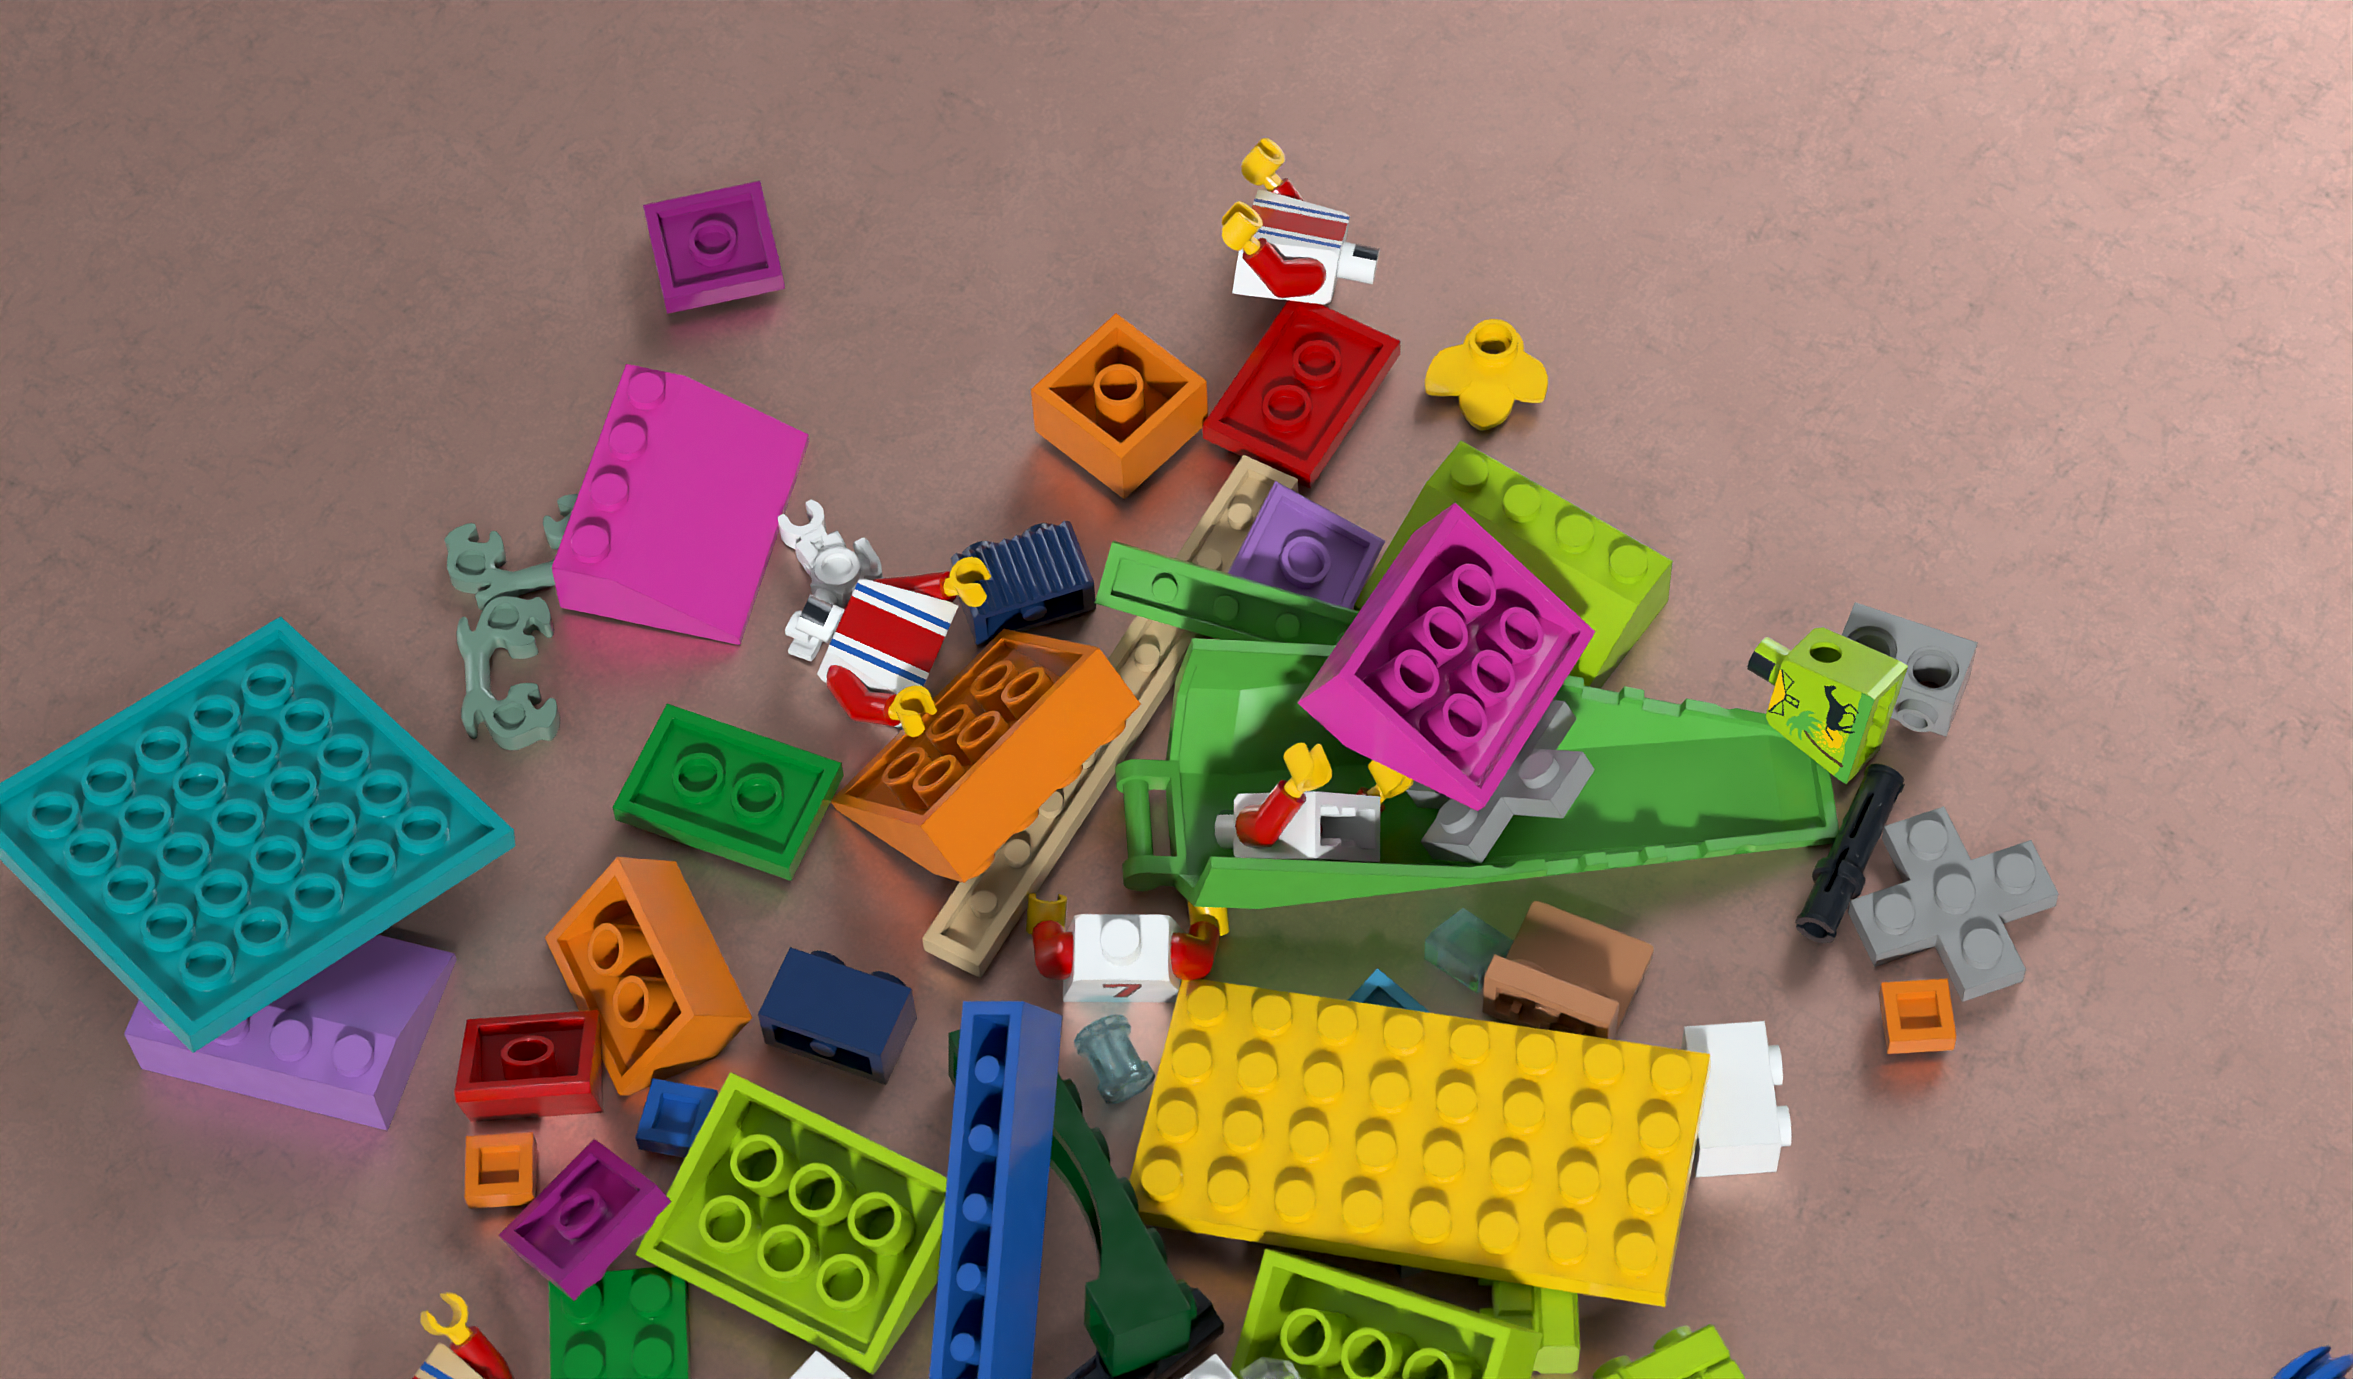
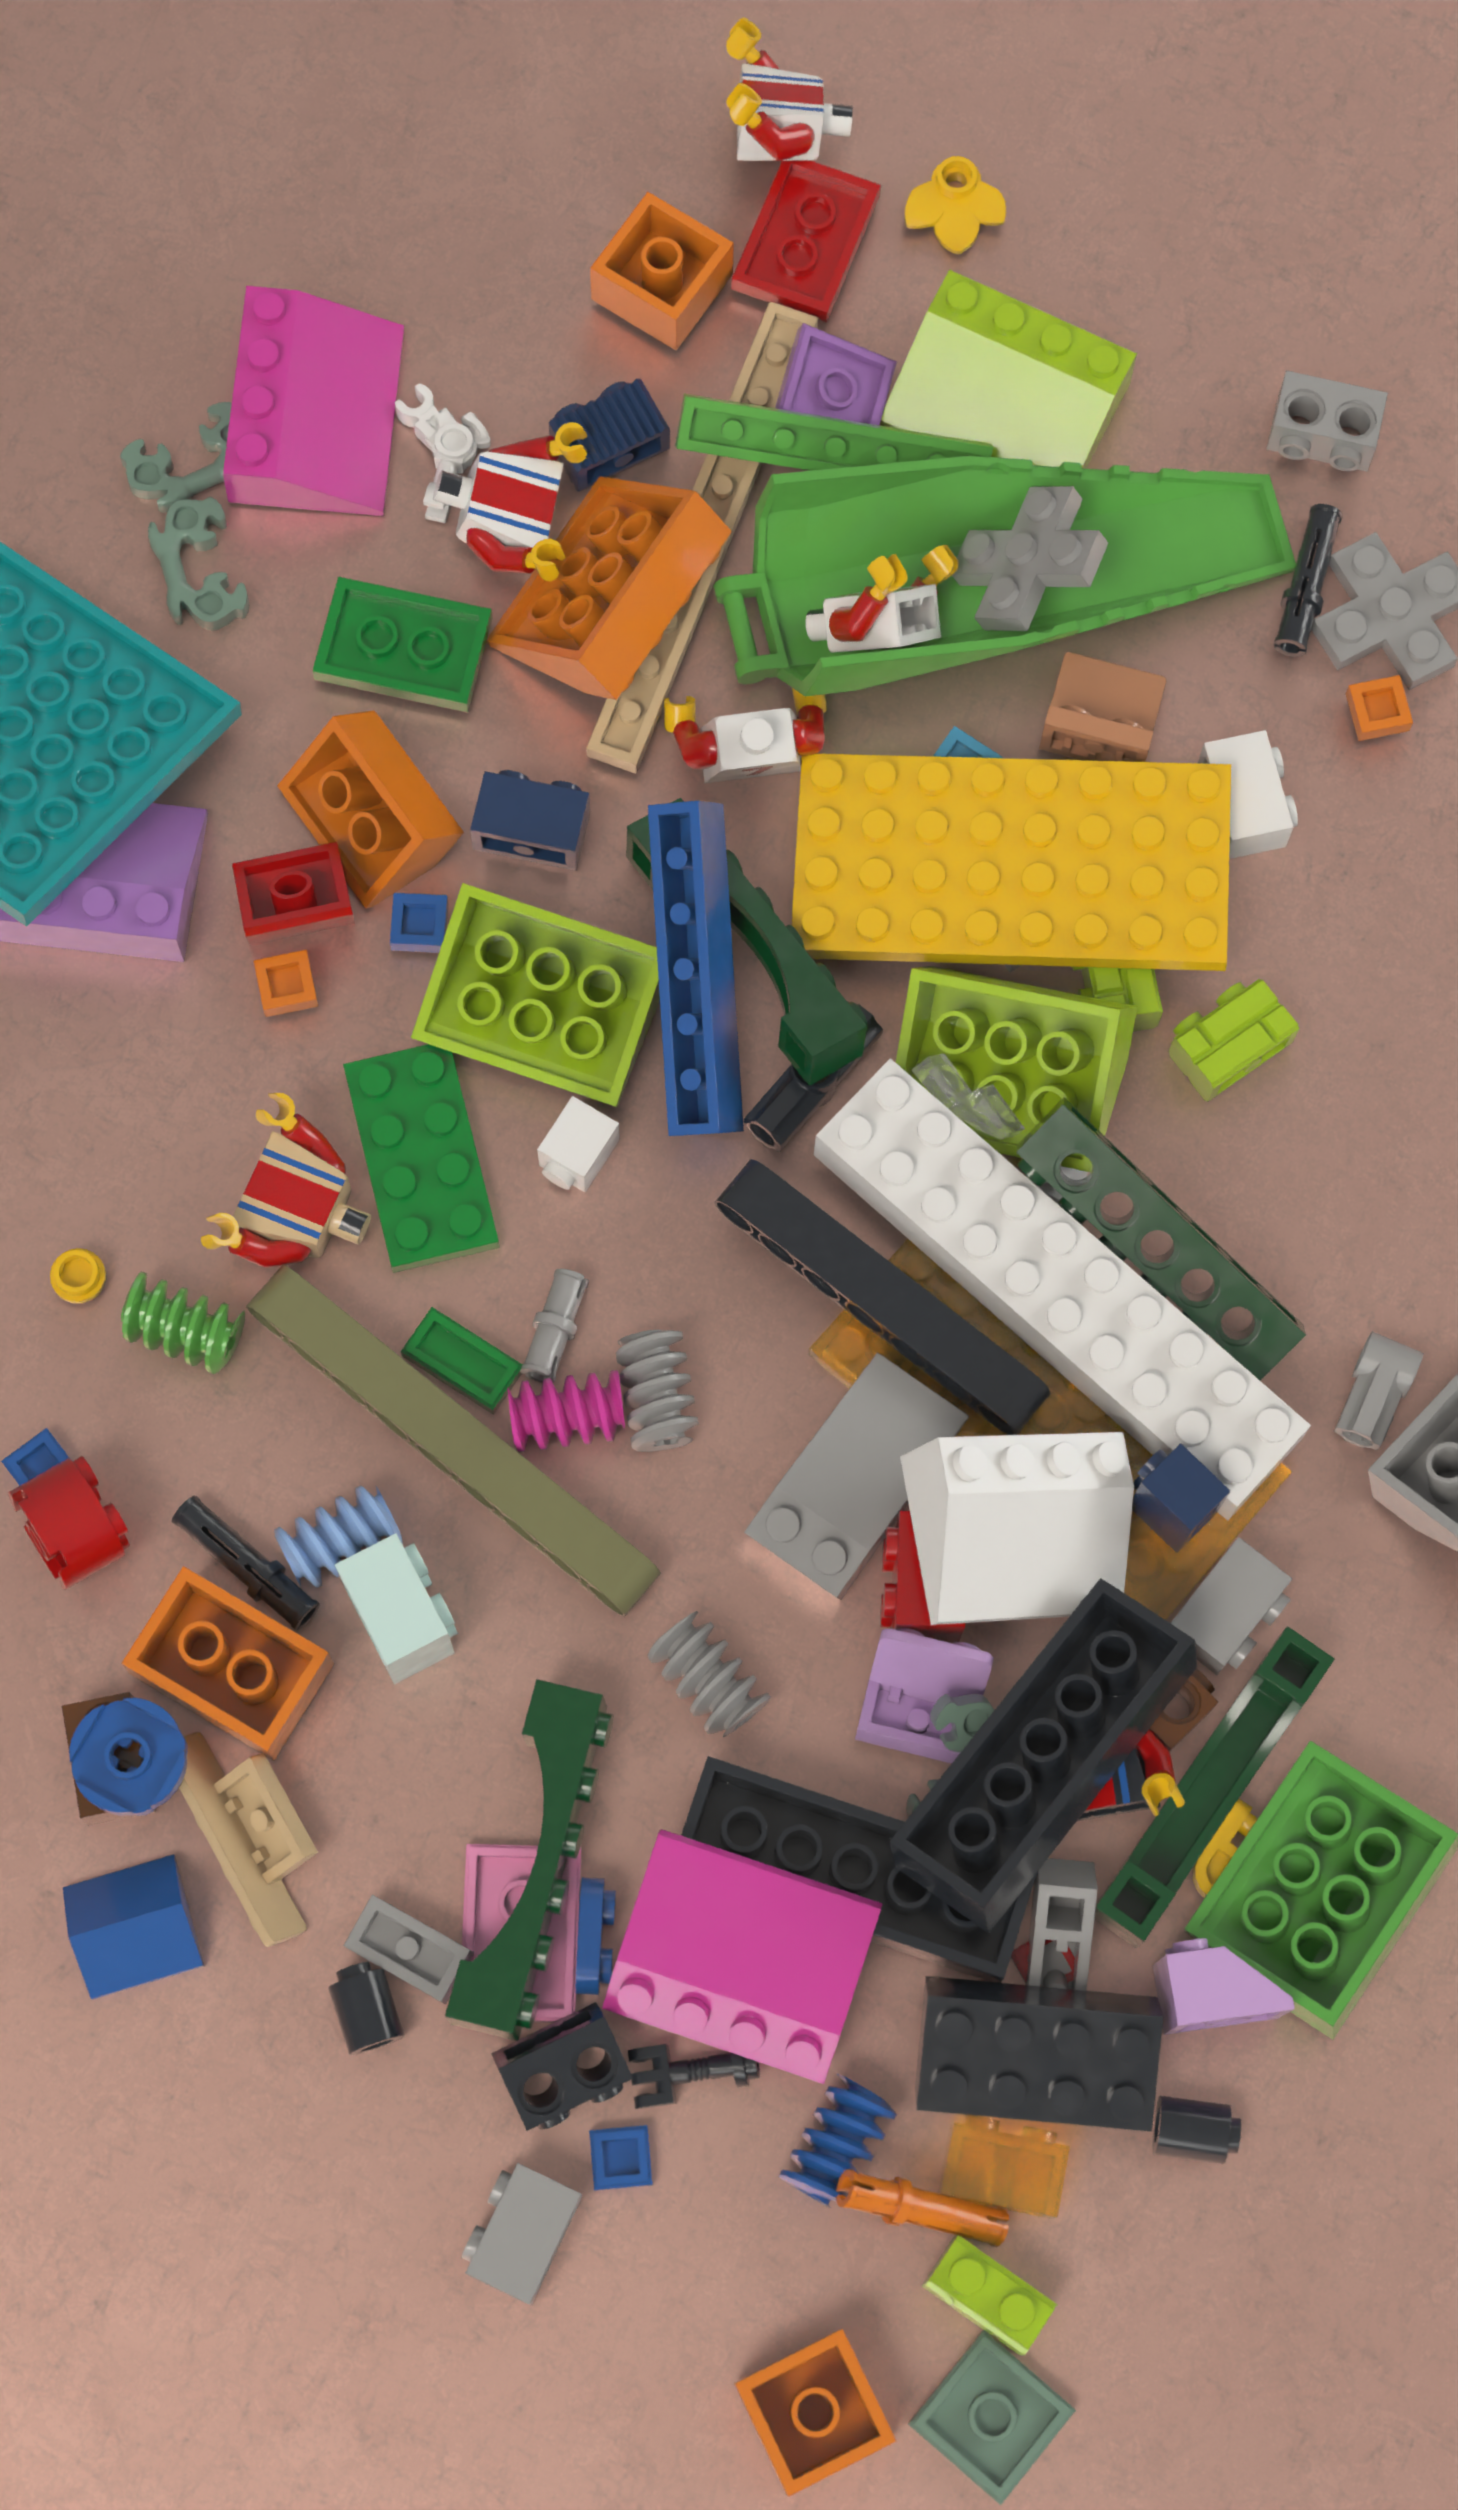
camera: 15 degrees left, 15 degrees up
magenta plate [498,1139,672,1301] -> none
magenta plate [643,181,785,314] -> none
clear light blue bush [1073,1014,1155,1104] -> none
dark pink slope [1297,503,1595,811] -> none
clear light blue slope [1424,908,1514,994] -> none
lime torso [1747,627,1908,784] -> none

